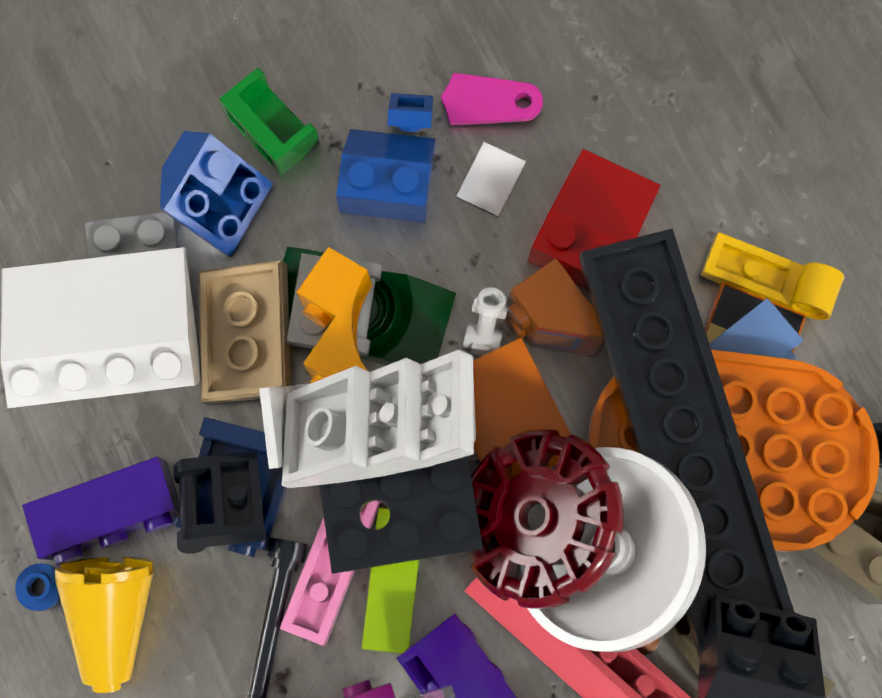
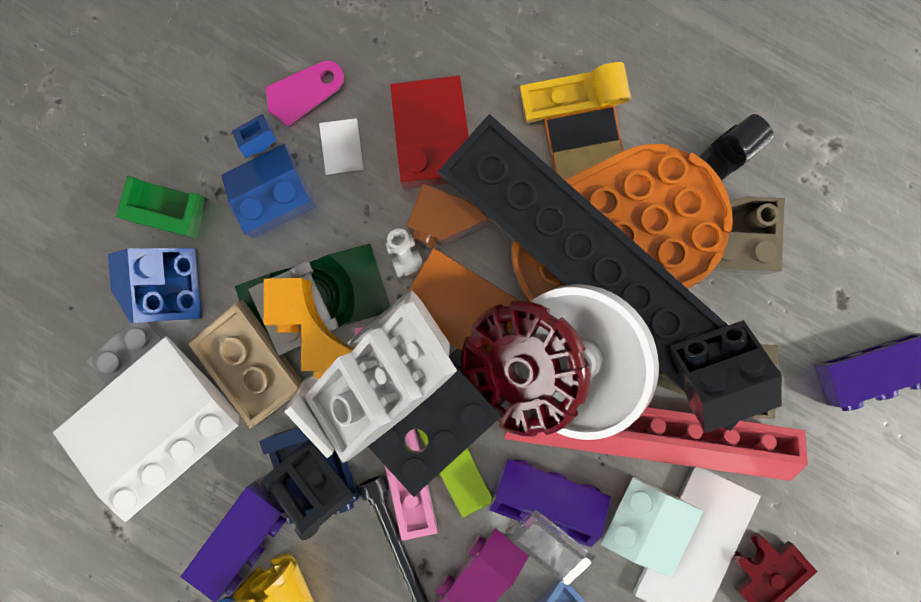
camera: 30 degrees left, 10 degrees up
medium blue slope [709,298,804,360] -> none

